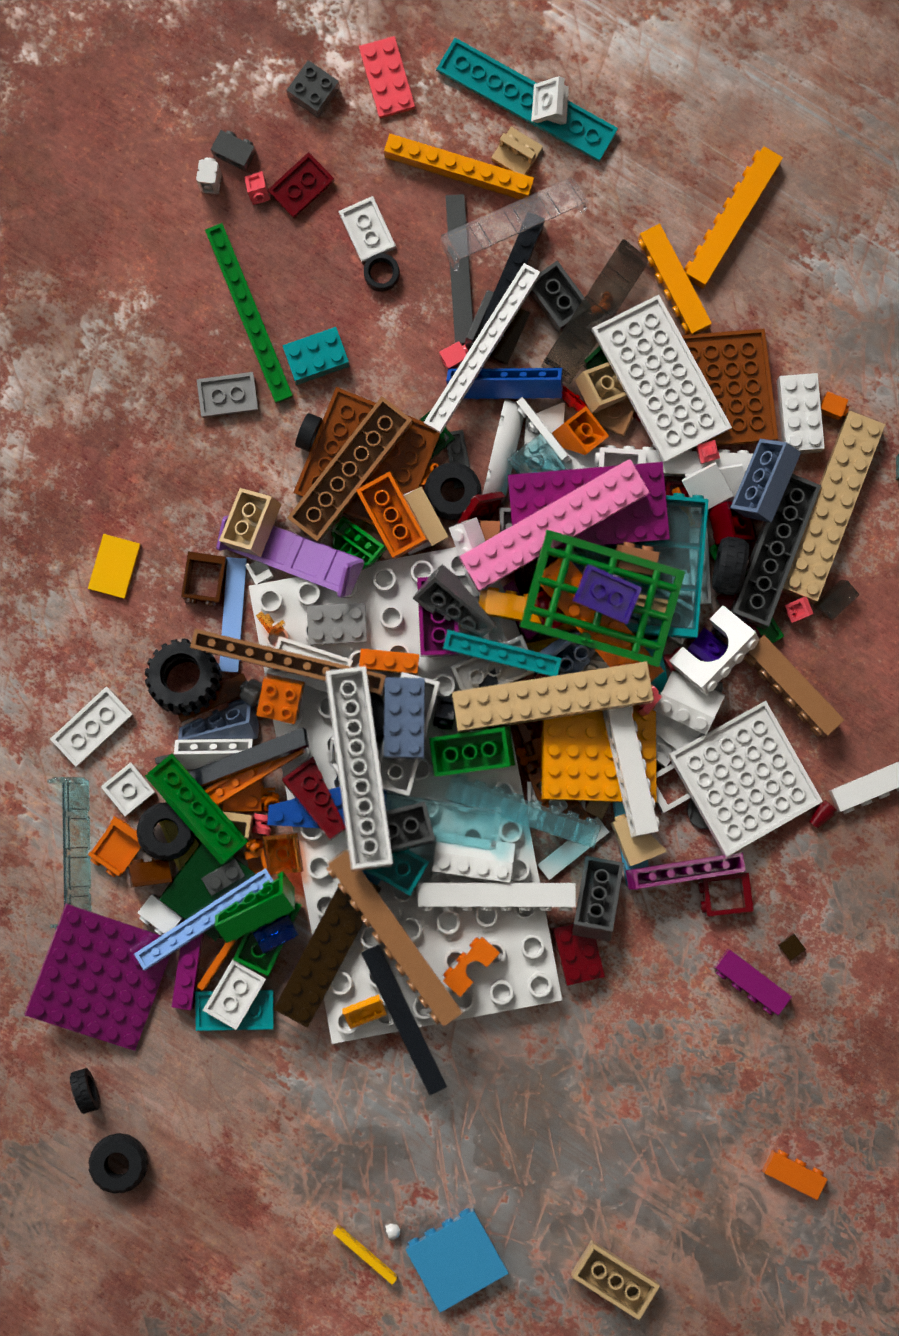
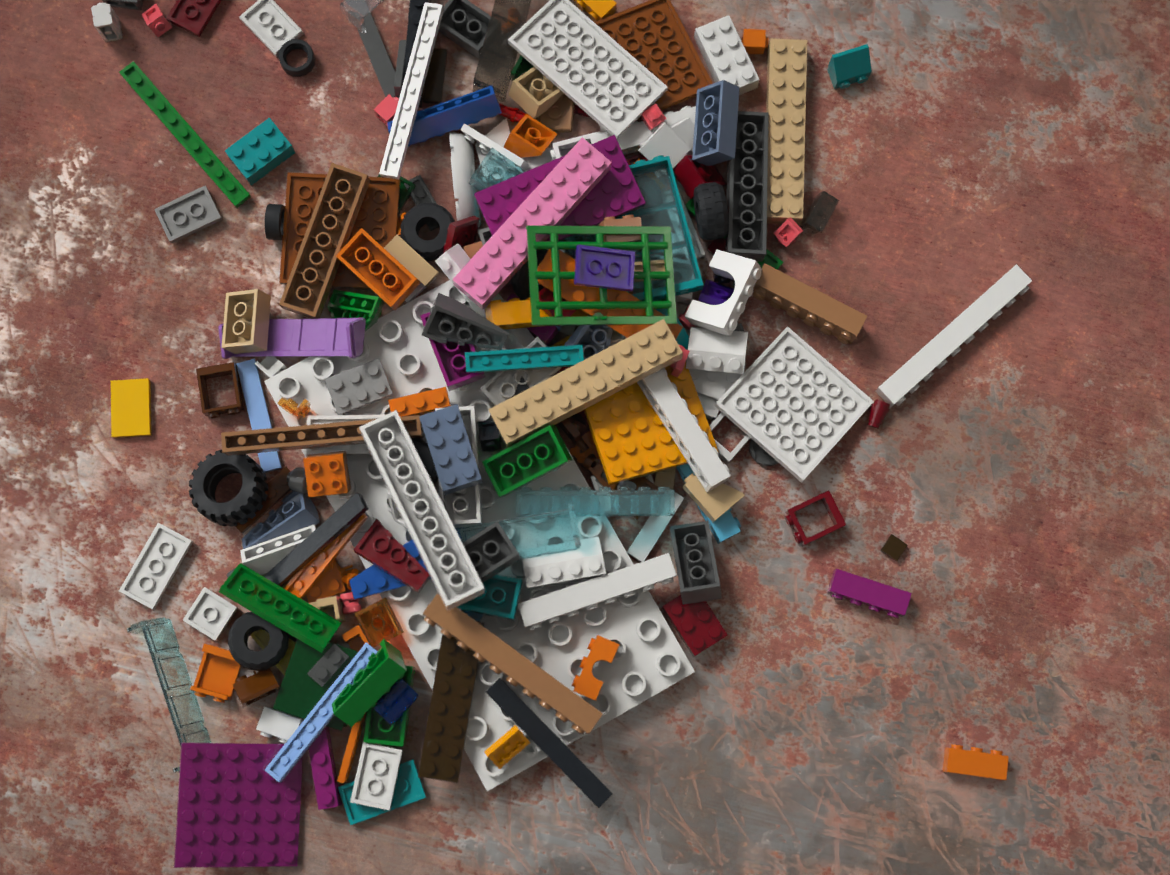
camera: 20 degrees left, 5 degrees down
orange arm [245,839,263,853] -> none
magenta brick [626,852,746,889] -> none

